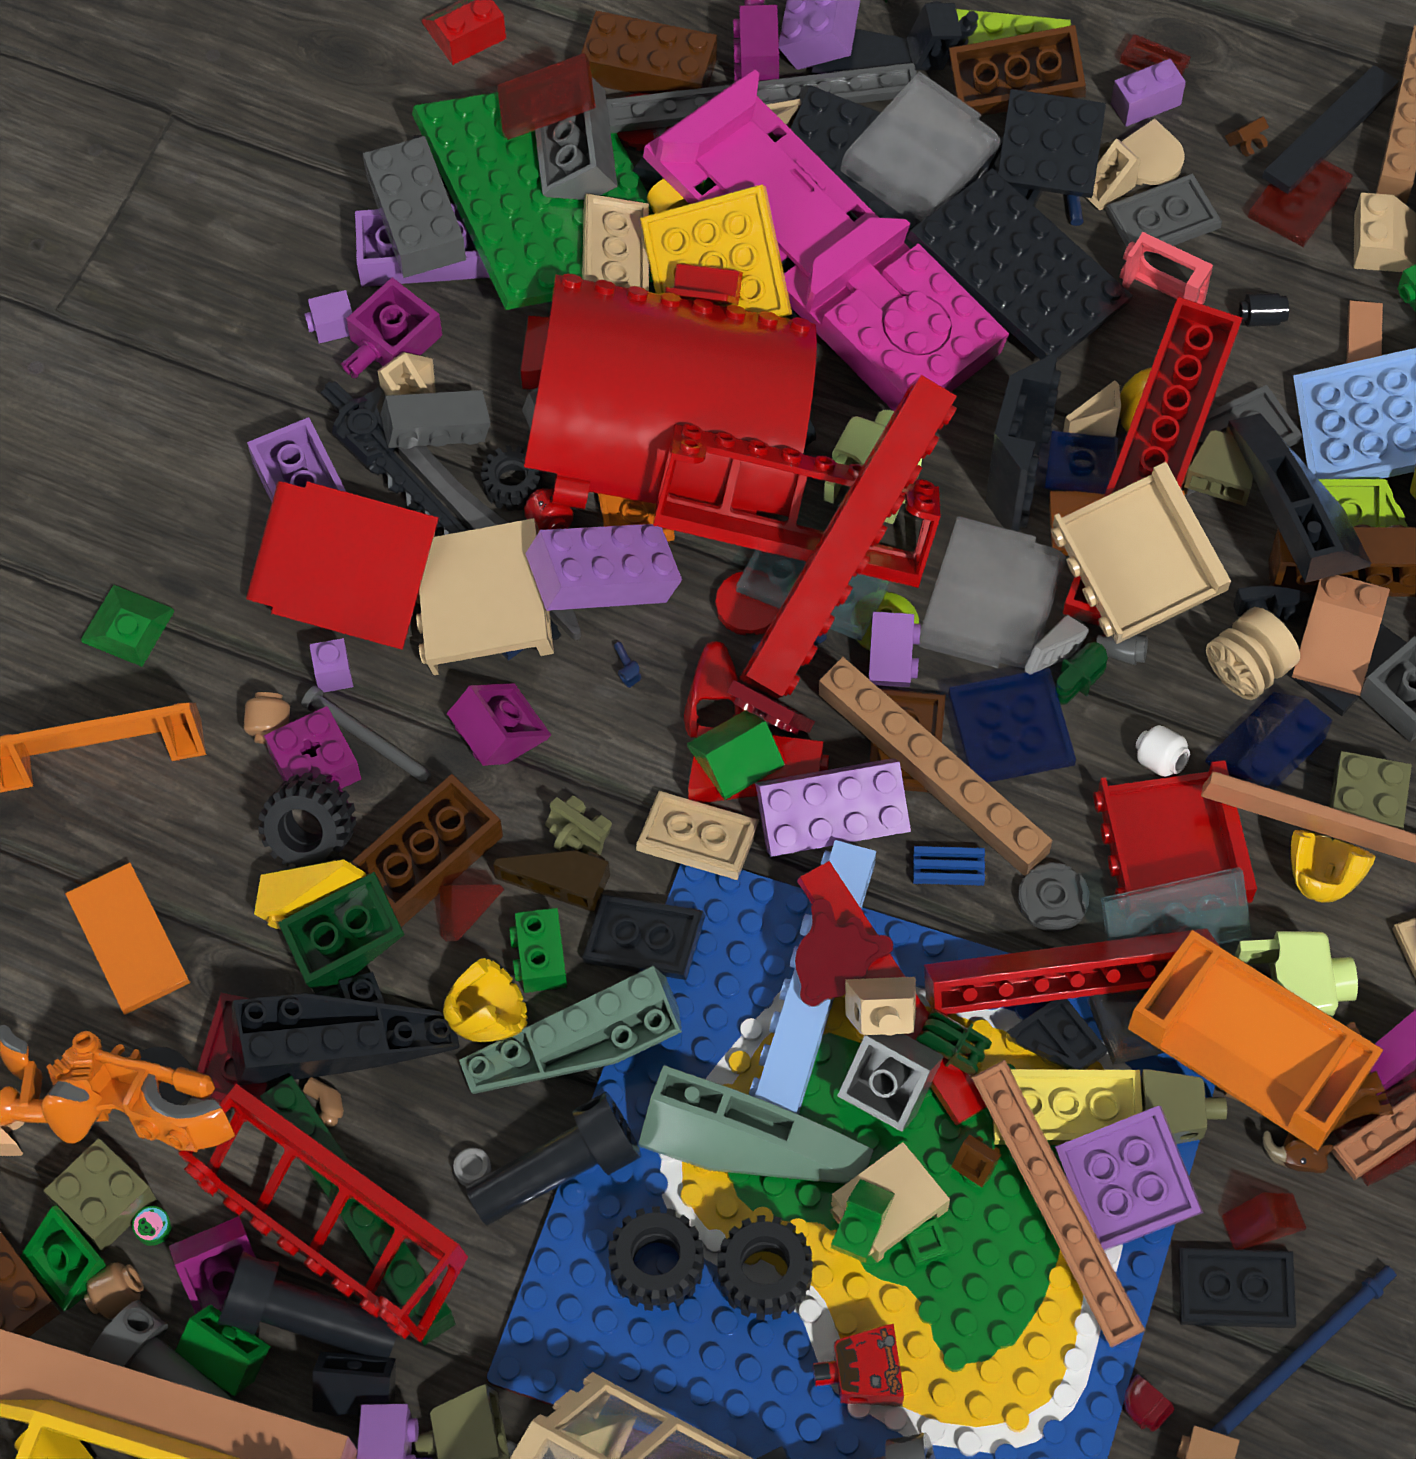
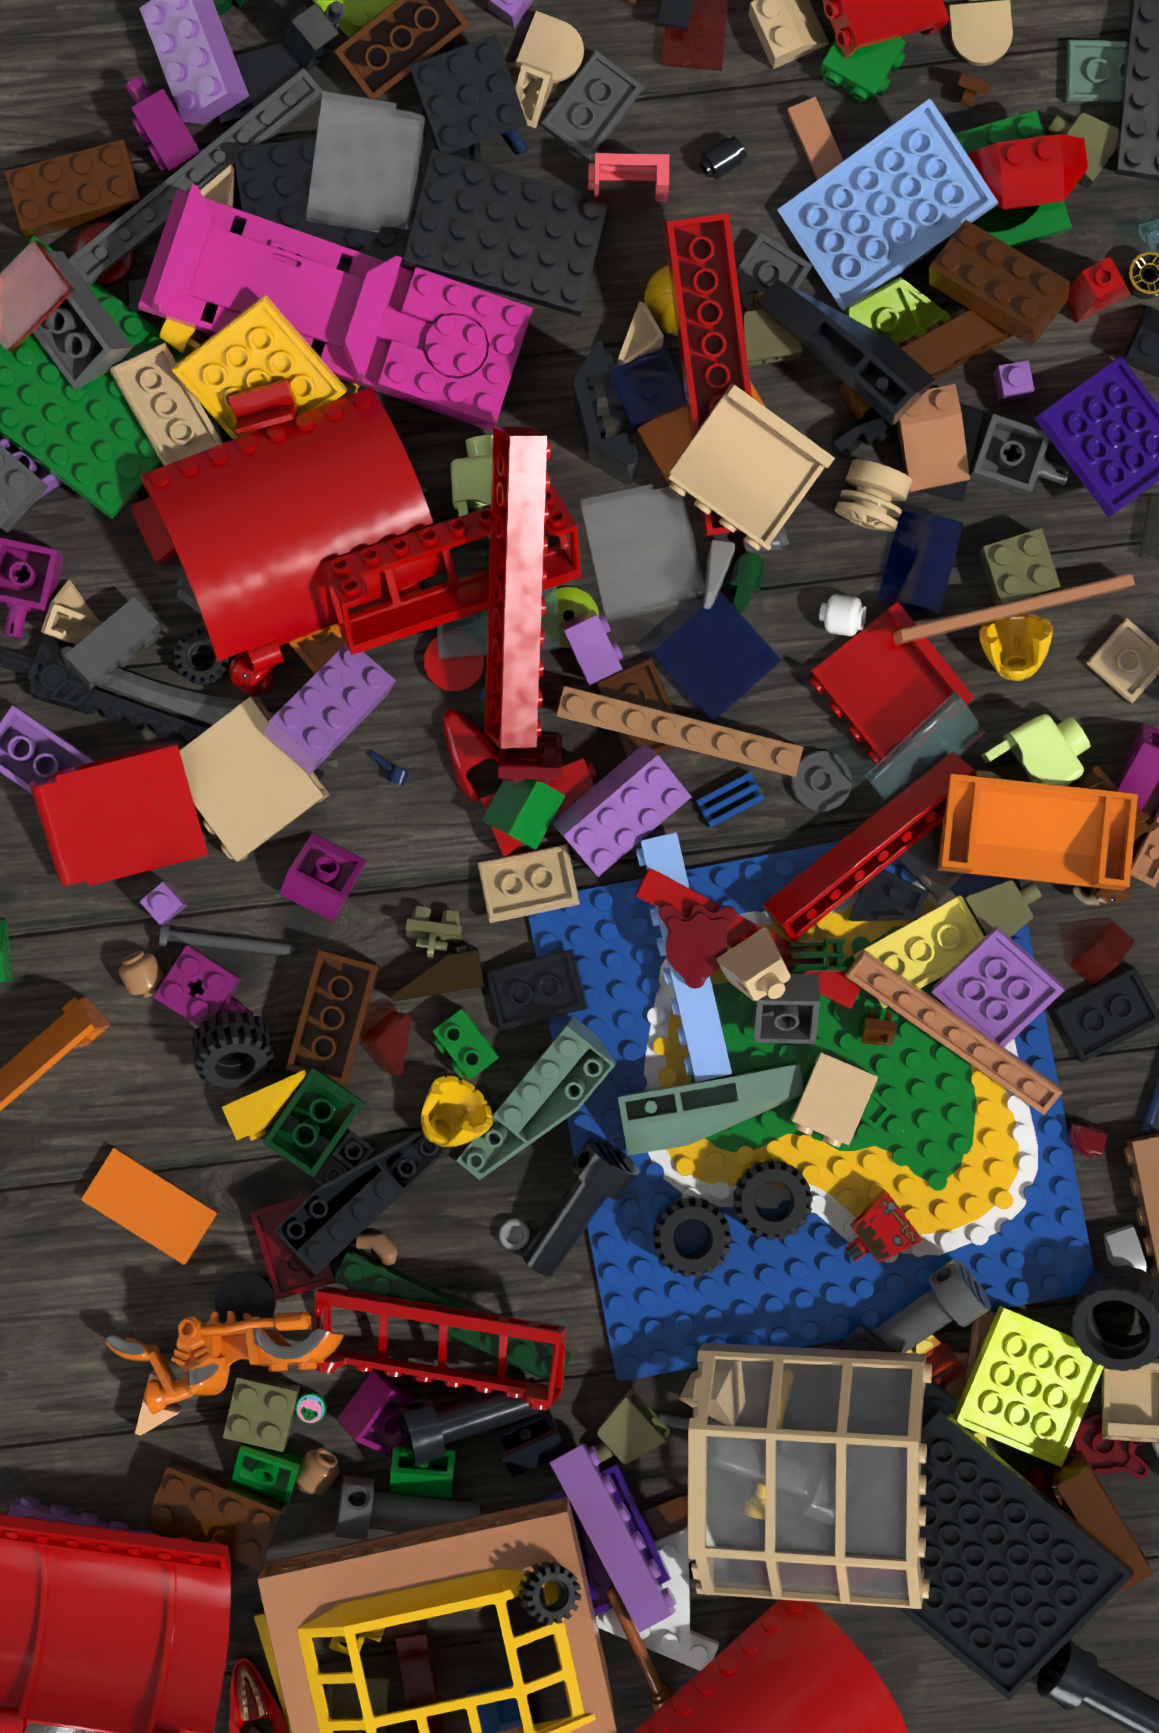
camera: 30 degrees left, 25 degrees up
green slope [831,1179,895,1263] -> none

